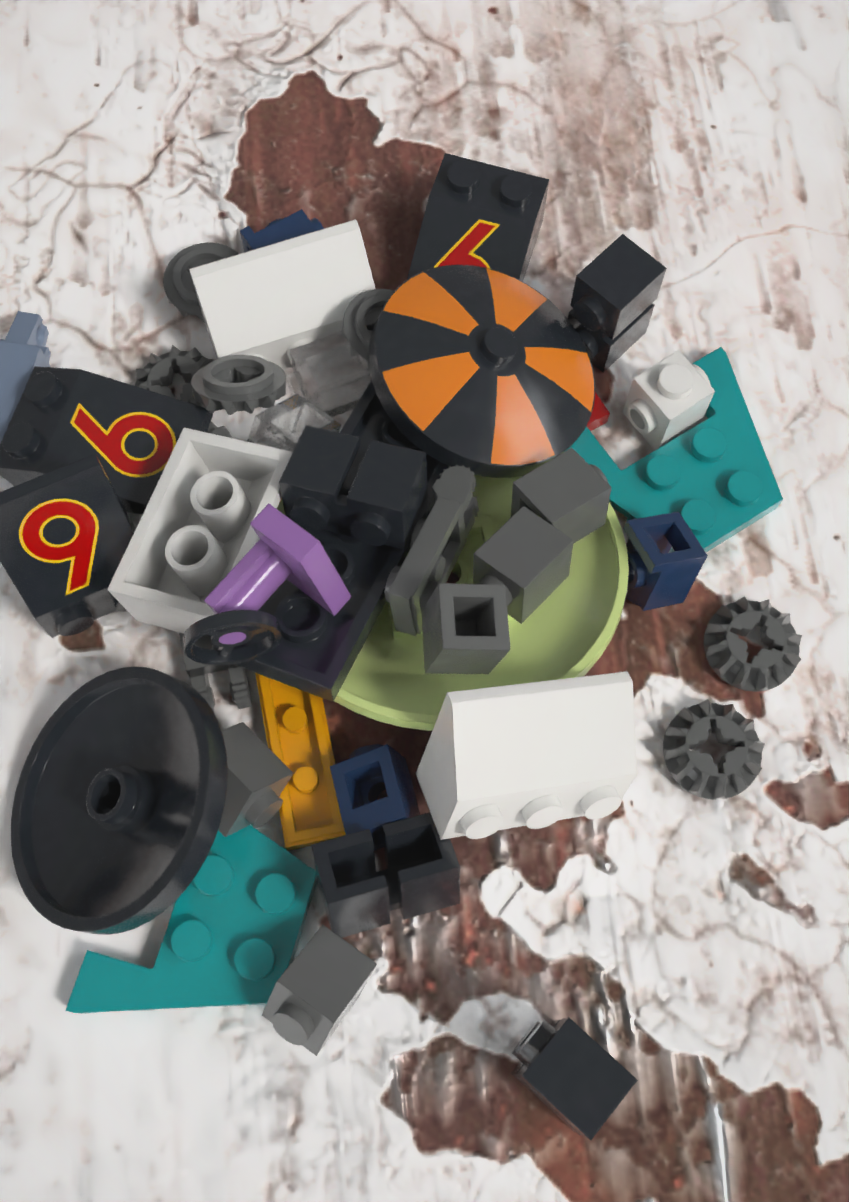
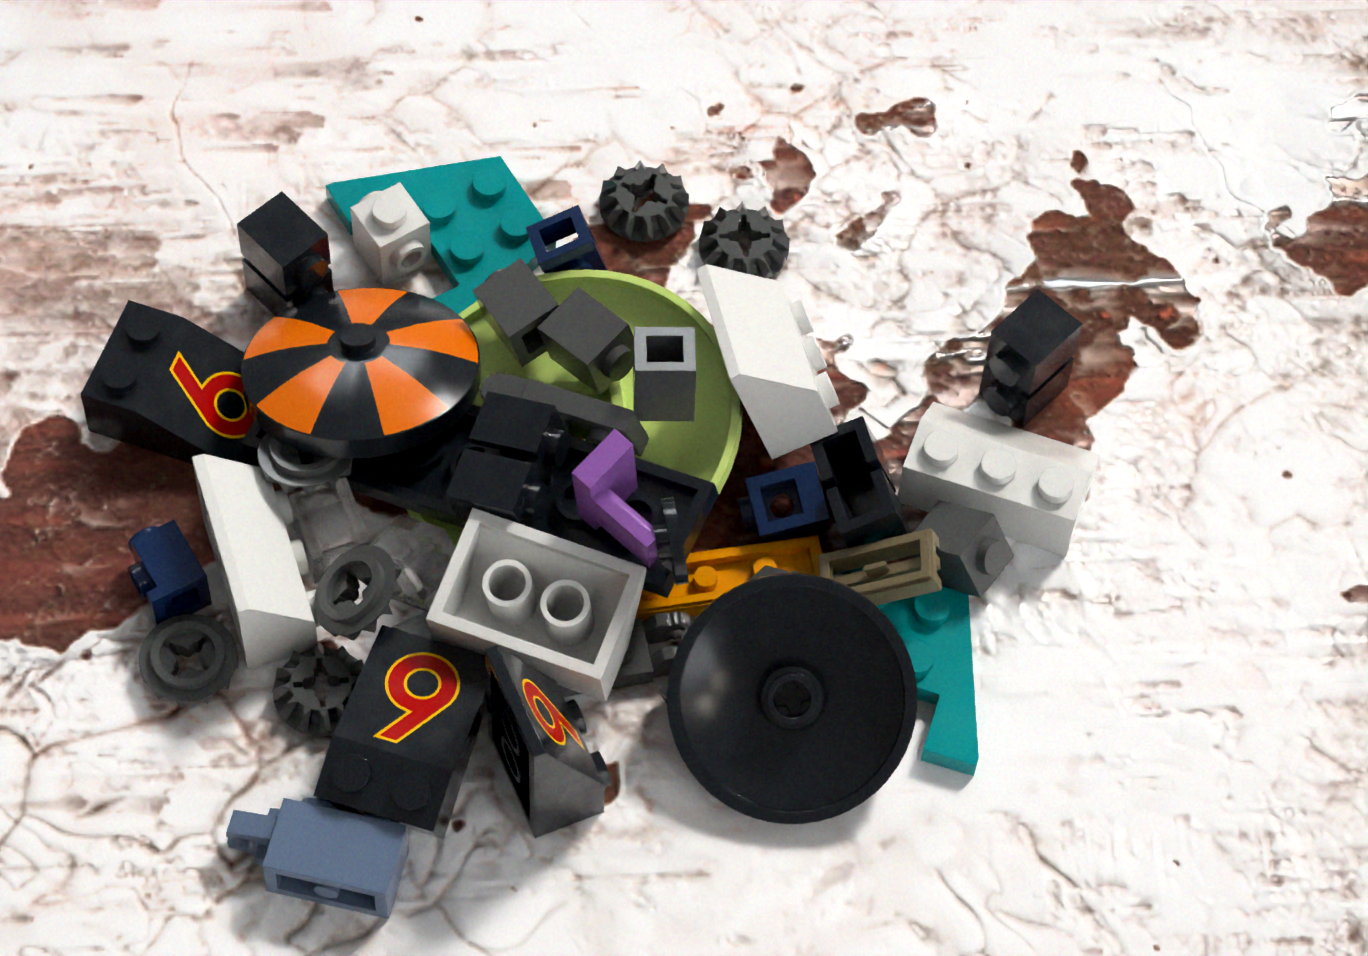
camera: 90 degrees left, 10 degrees down
none -> dark tan tile [818,528,942,605]
none -> white slope [898,402,1101,556]

